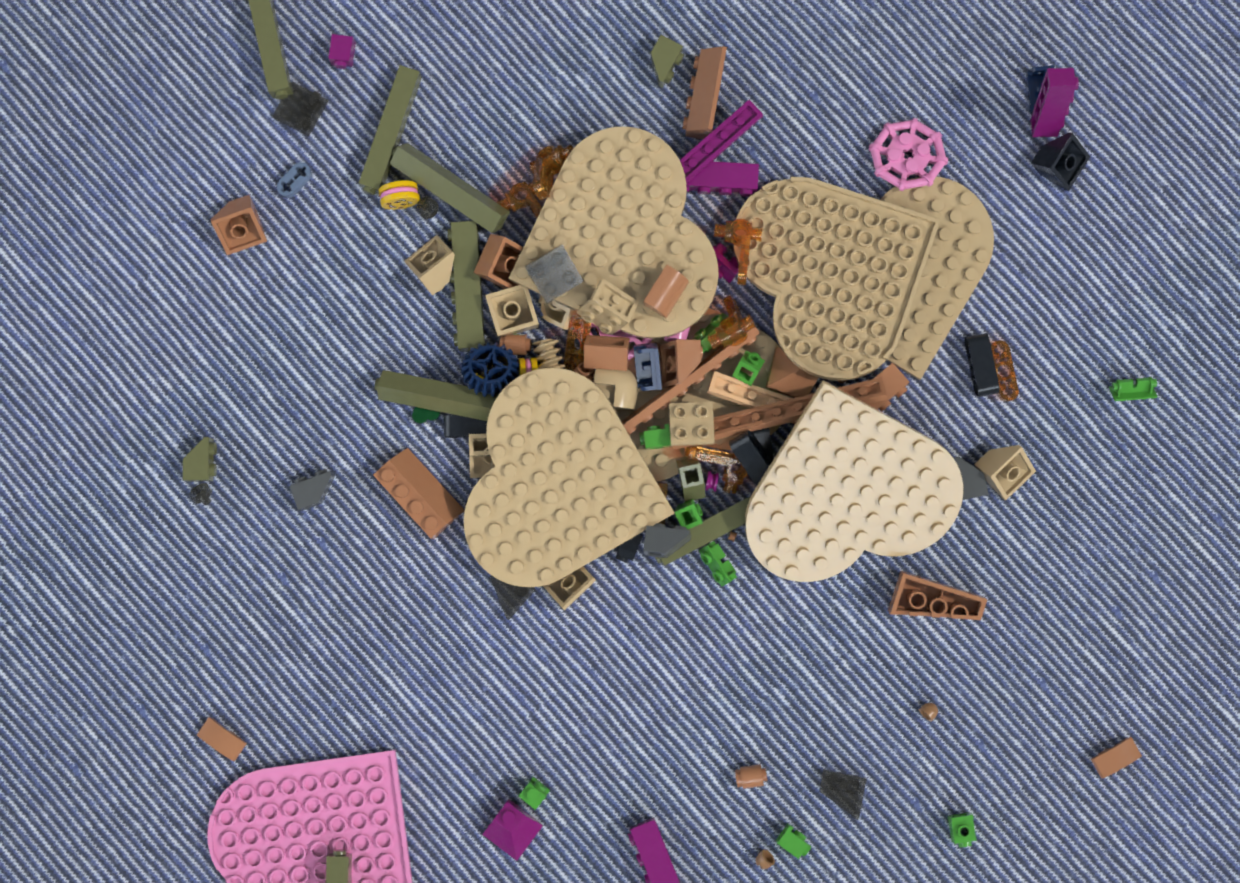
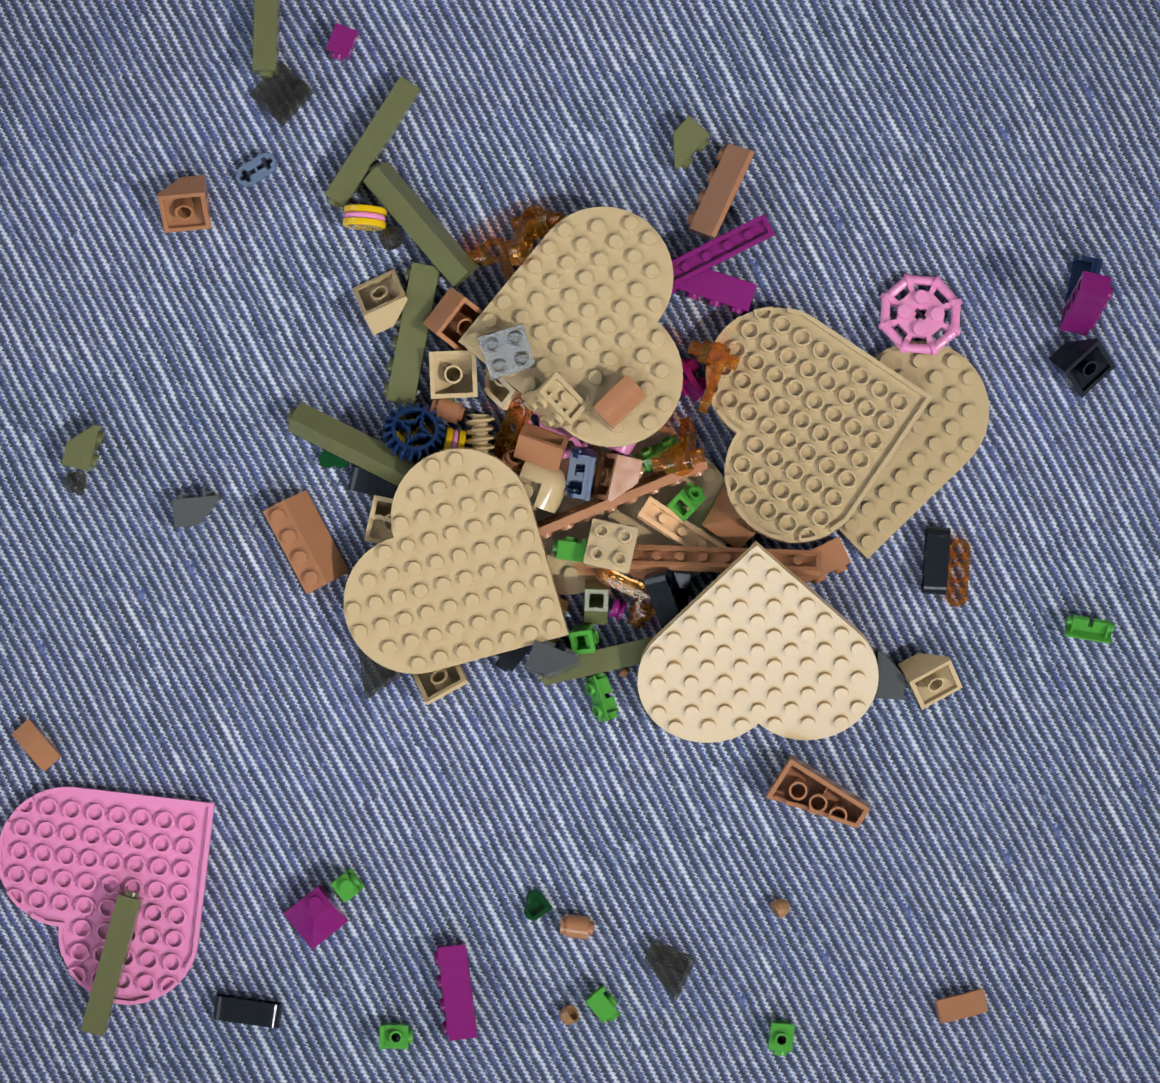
camera: 15 degrees right, 5 degrees up
none -> dark green tile [524,889,553,920]

